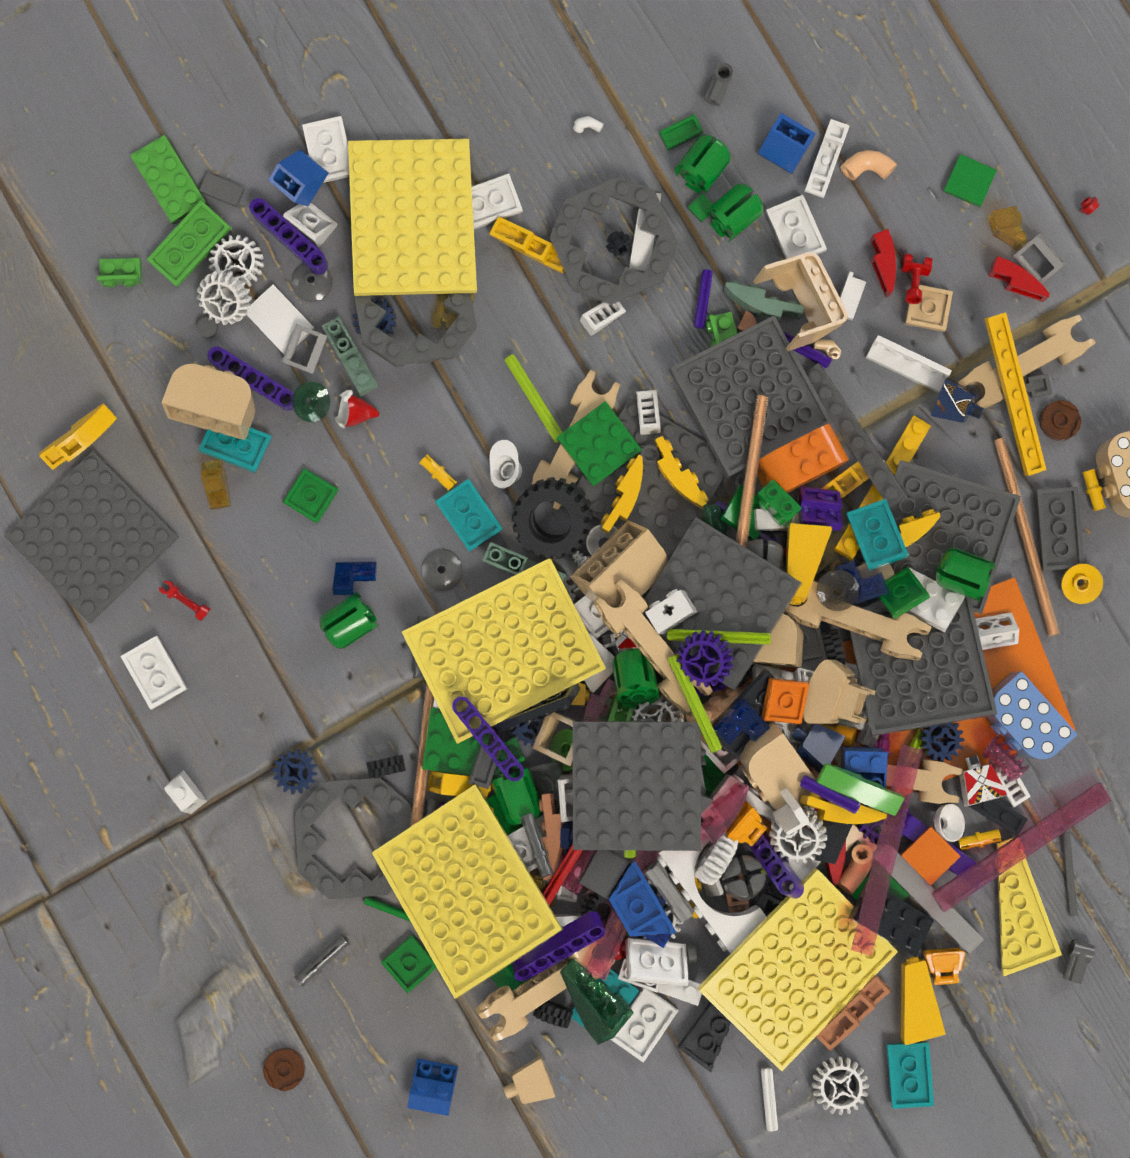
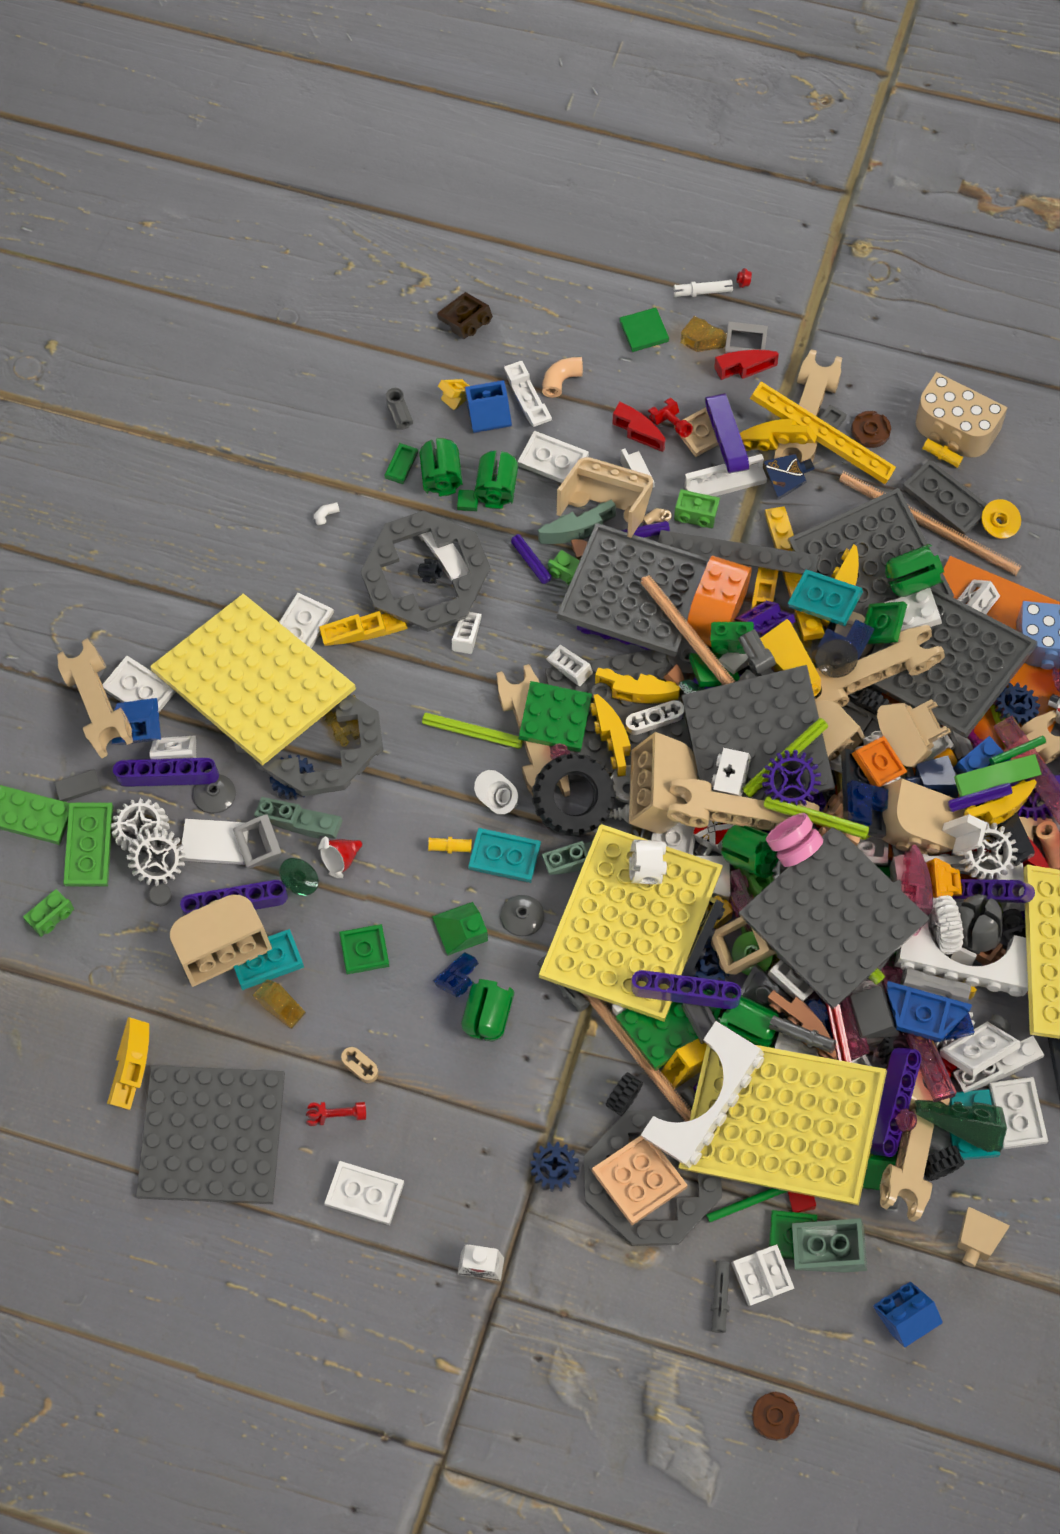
camera: 40 degrees left, 20 degrees down
none -> tan piece [57,638,133,758]
none -> tan beam [341,1047,378,1083]
none -> green slope [432,902,488,956]
none -> dark brown plate [436,292,493,339]
none -> yellow slope [438,379,470,410]
none -> clear pink plate [550,743,570,760]
none -> light nougat plate [592,1136,688,1225]
none -> white beam [626,700,684,735]
none -> white brick [629,839,667,885]
none -> white arch [641,1021,764,1168]
none -> nougat tile [664,664,684,690]
none -> white pin [673,280,733,297]
none -> bright green bracket [674,489,720,528]
none -> dark purple beam [705,393,749,474]
none -> white slope [731,1245,794,1307]
none -> dark grey piece [738,629,776,675]
none -> yellow slope [740,419,817,451]
none -> bright pink wheel [766,813,824,867]
none -> sand green slope [792,1218,867,1272]
none -> clear pink plate [896,1109,917,1131]
none -> green bar [989,736,1046,765]

